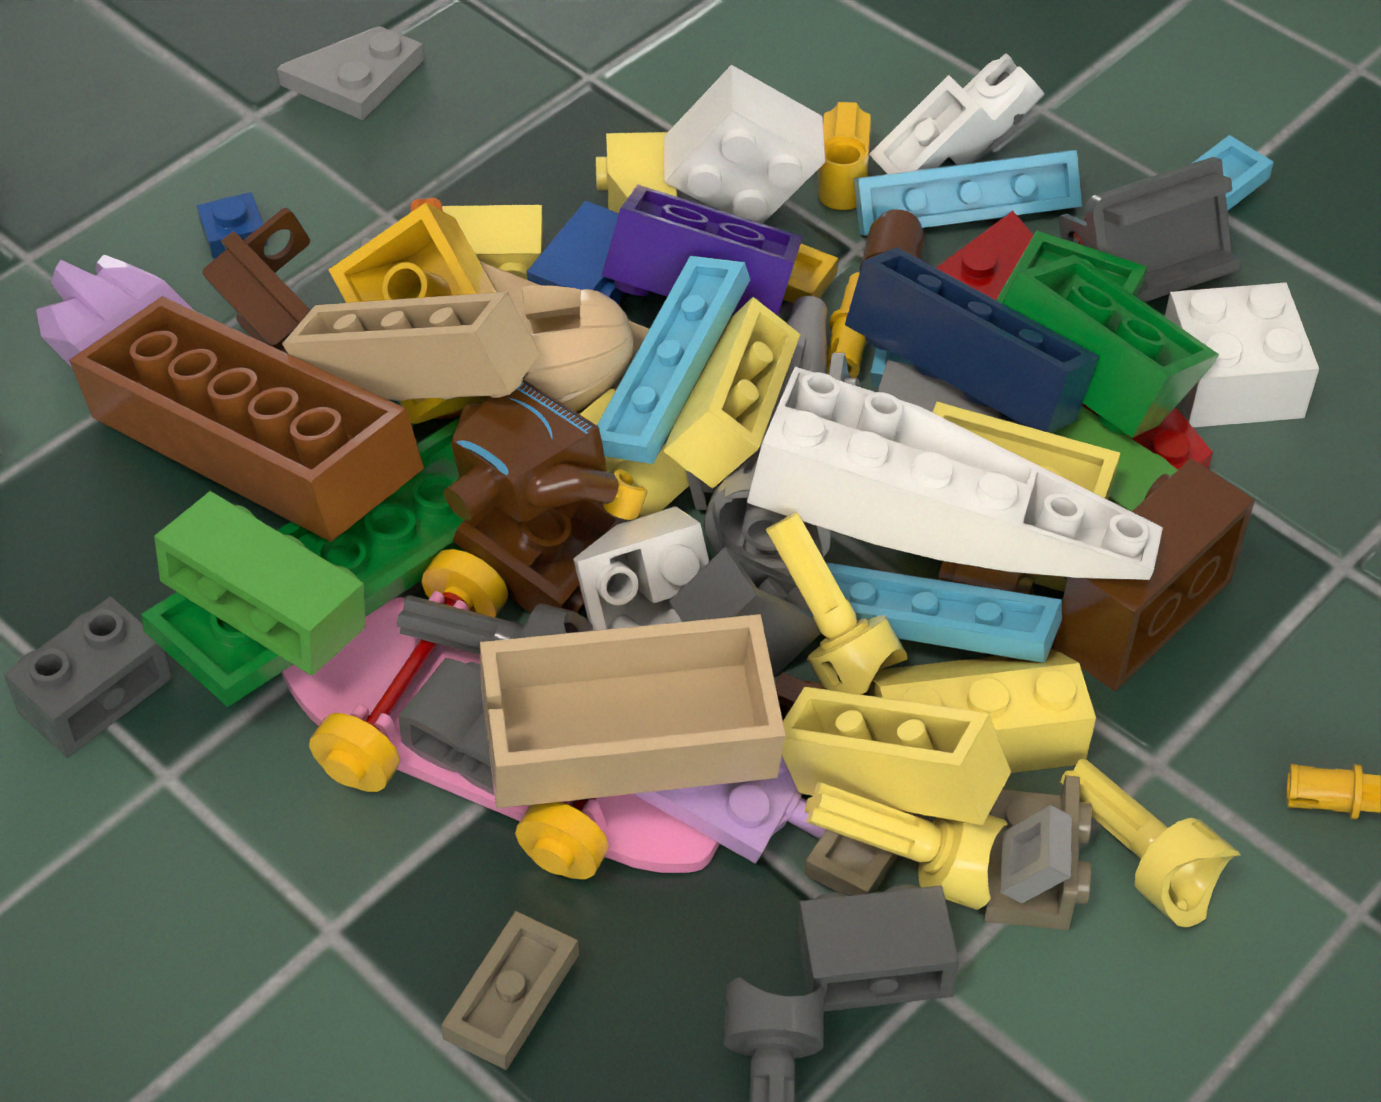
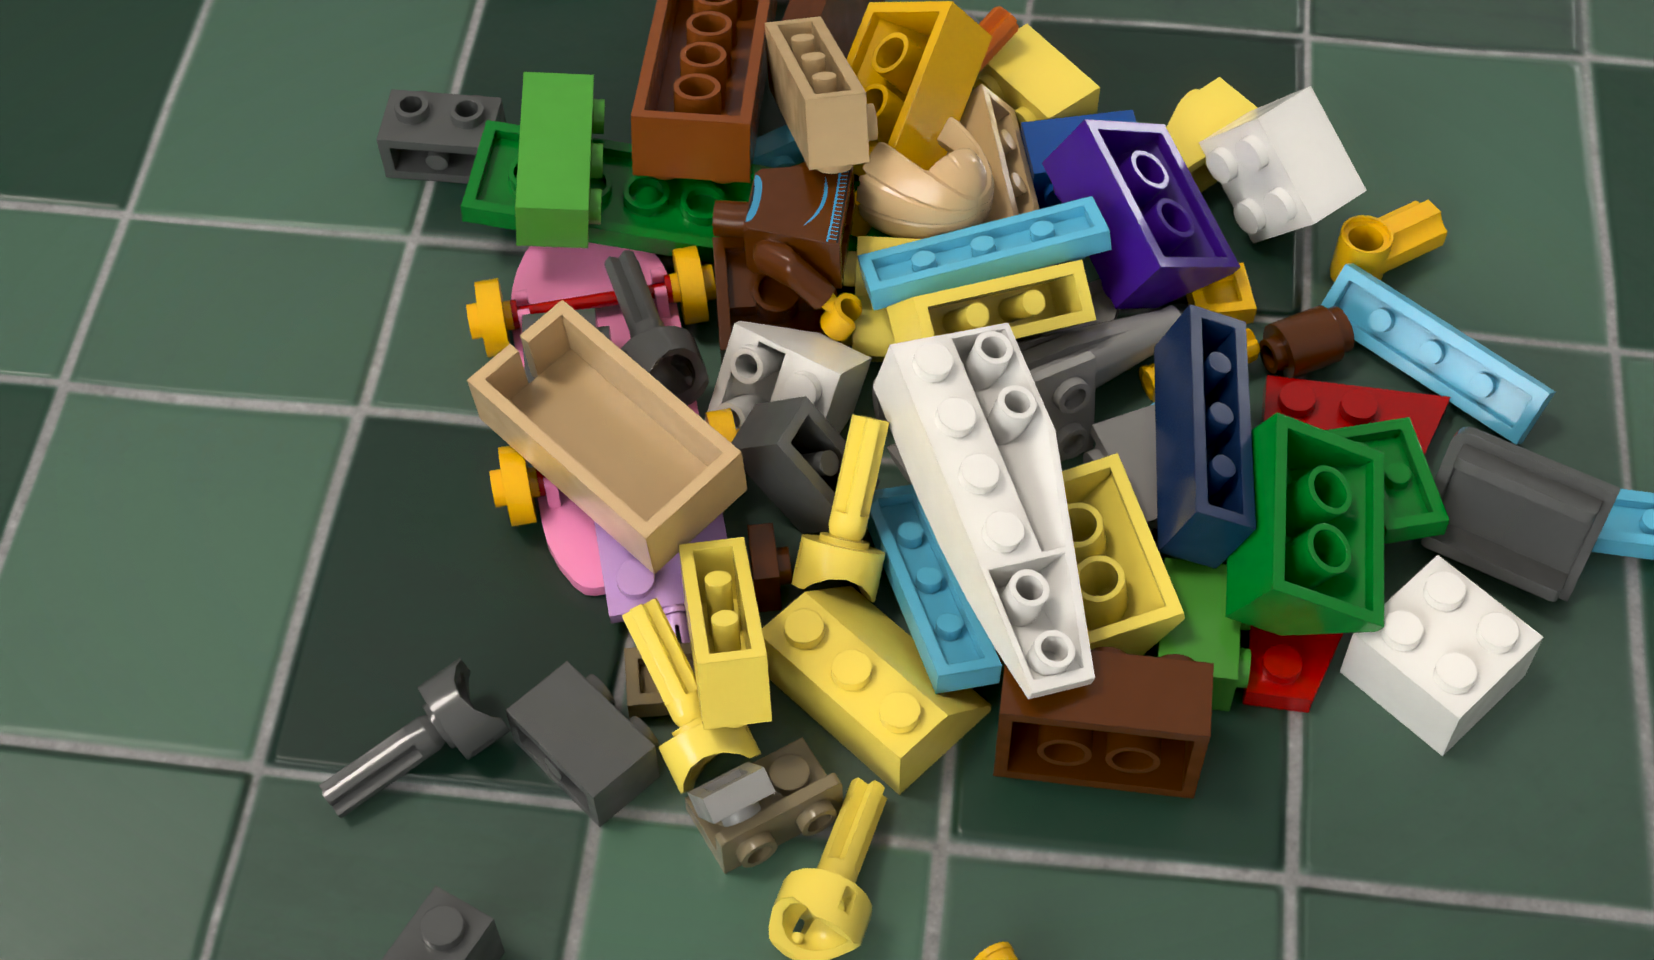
camera: 55 degrees right, 5 degrees up
dark tan plate [441,911,579,1071] -> none
white plate [869,53,1045,174] -> none

